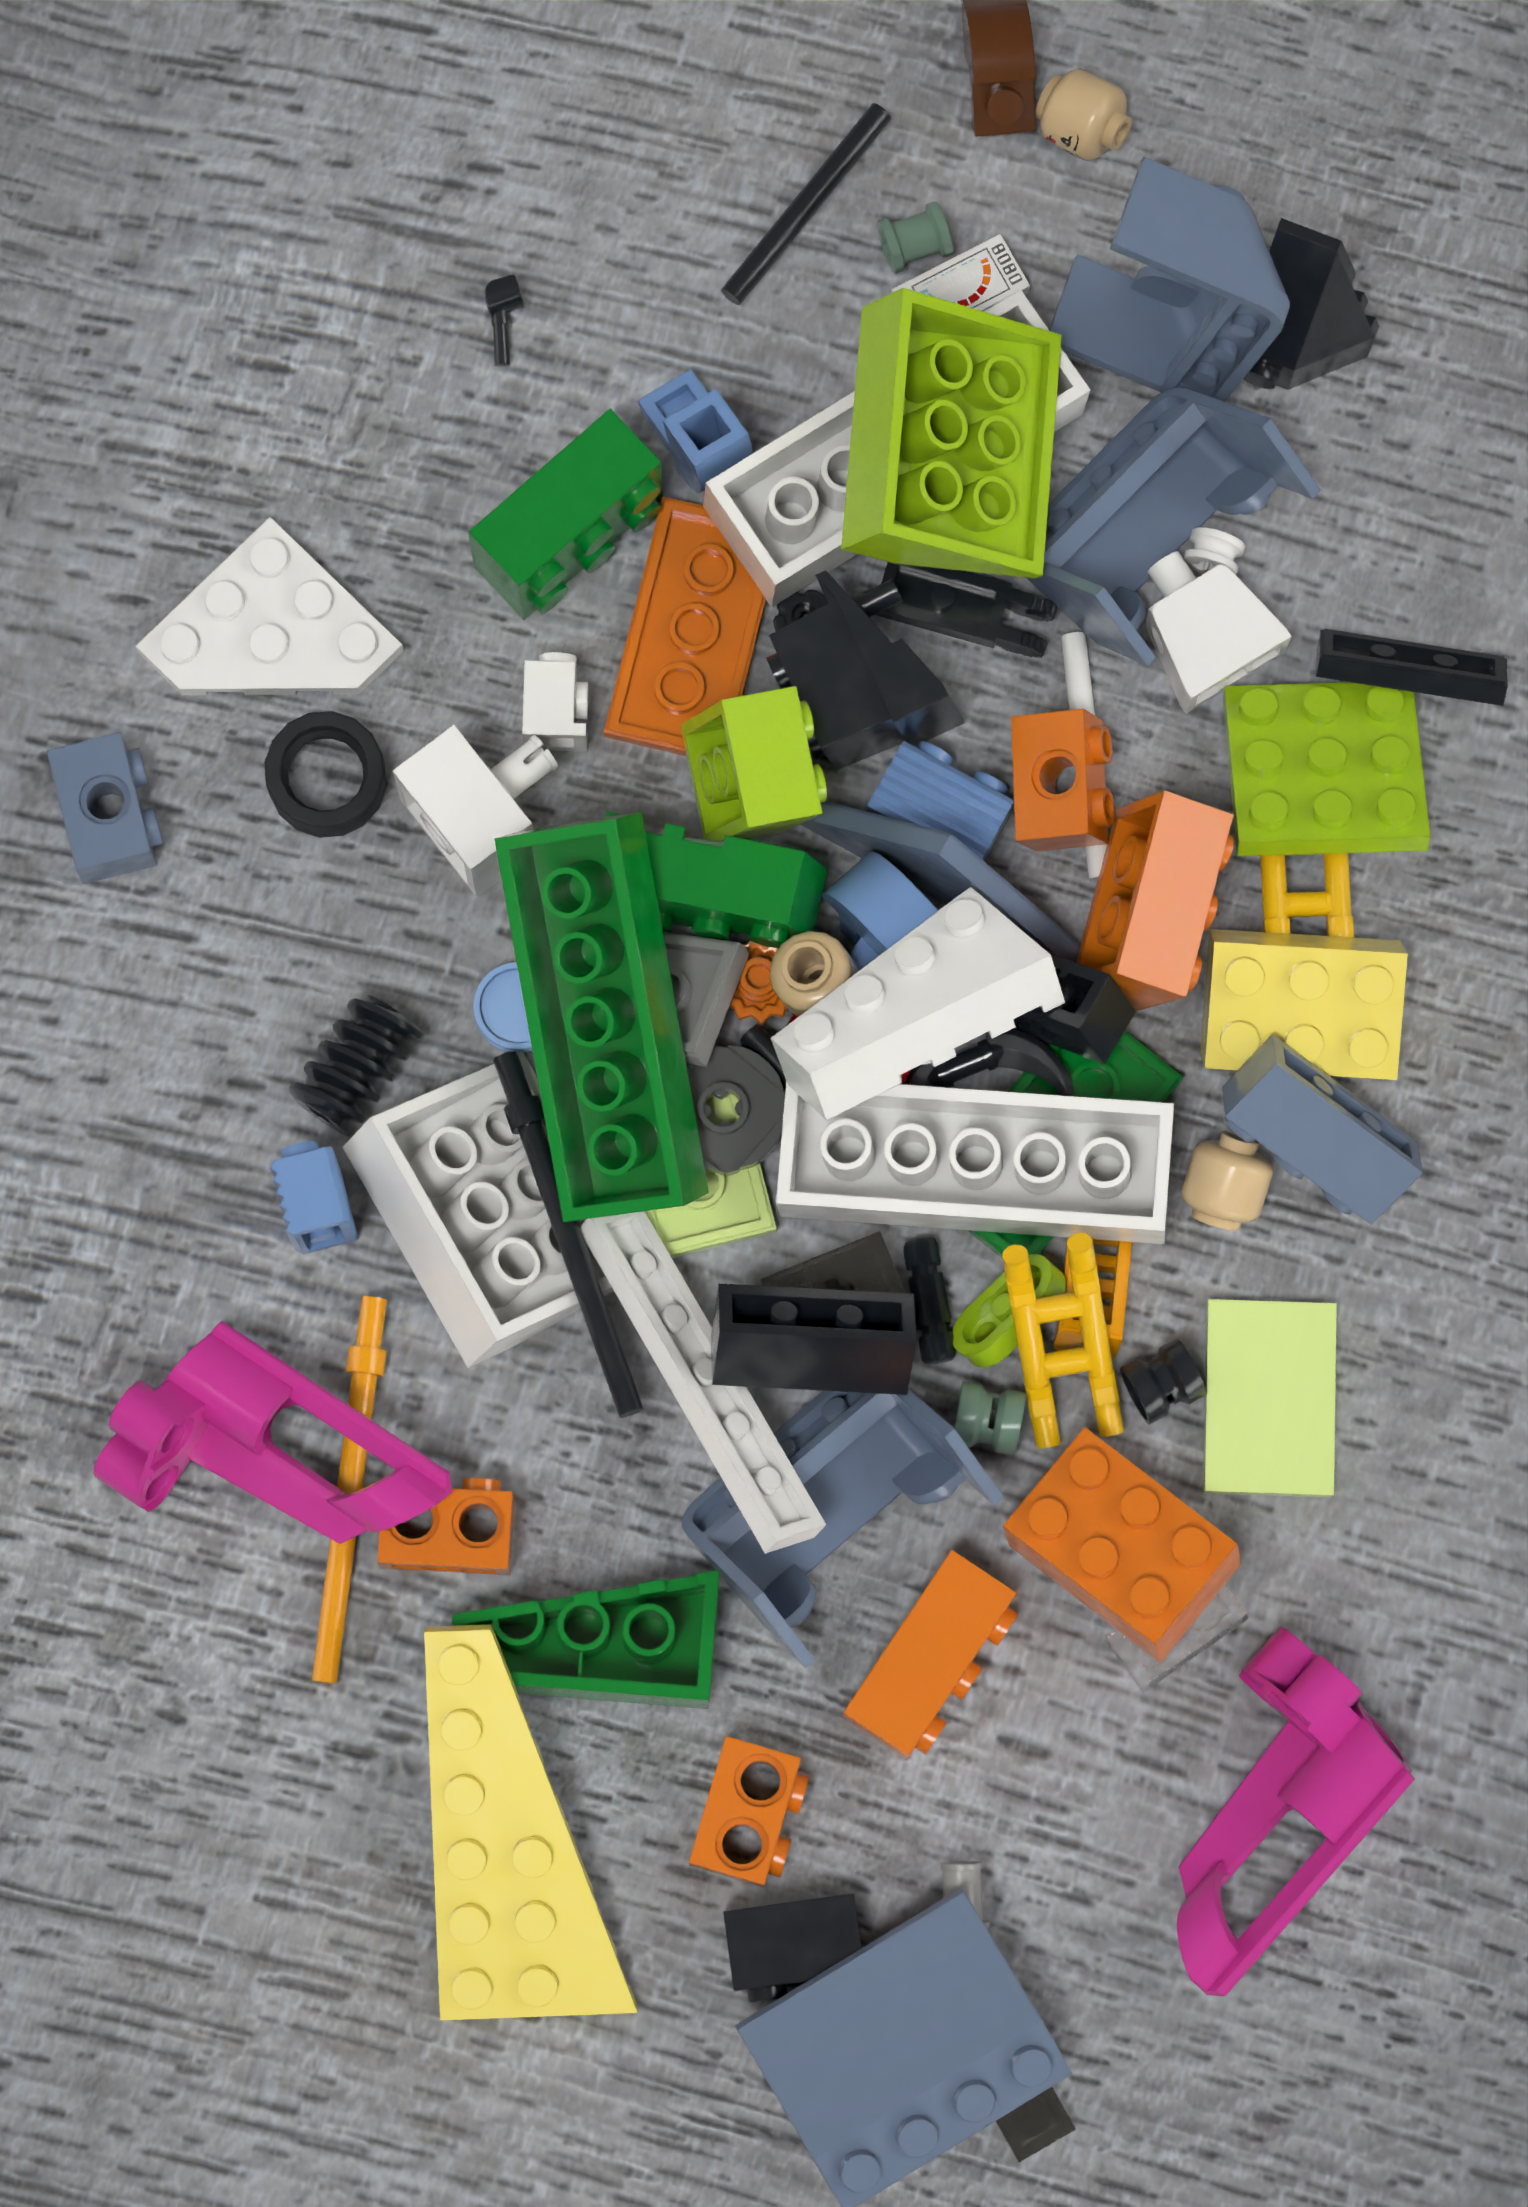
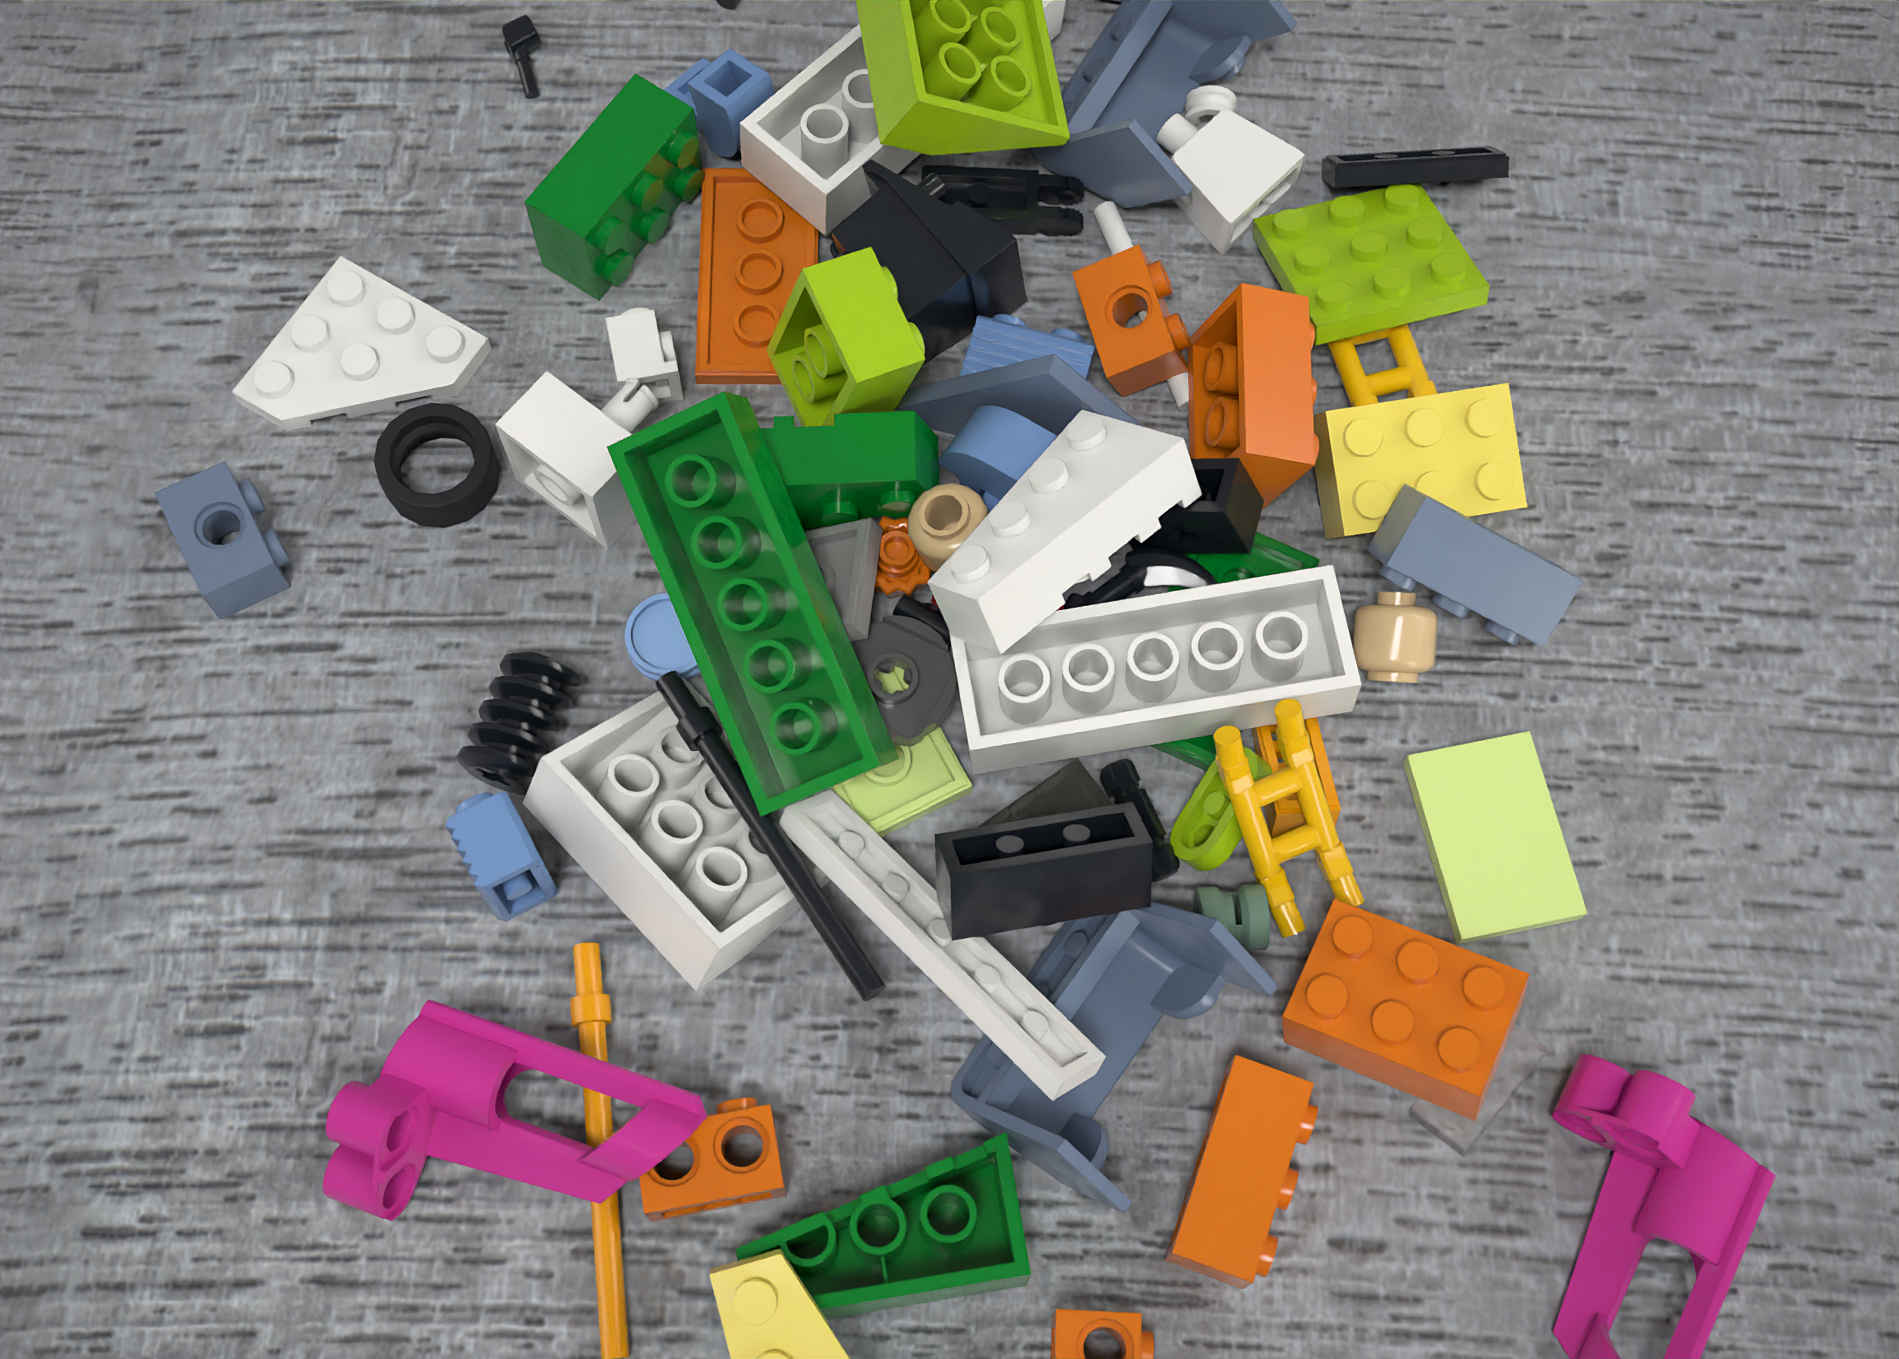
camera: 15 degrees left, 10 degrees down
black wheel [1119,1339,1207,1425] -> none

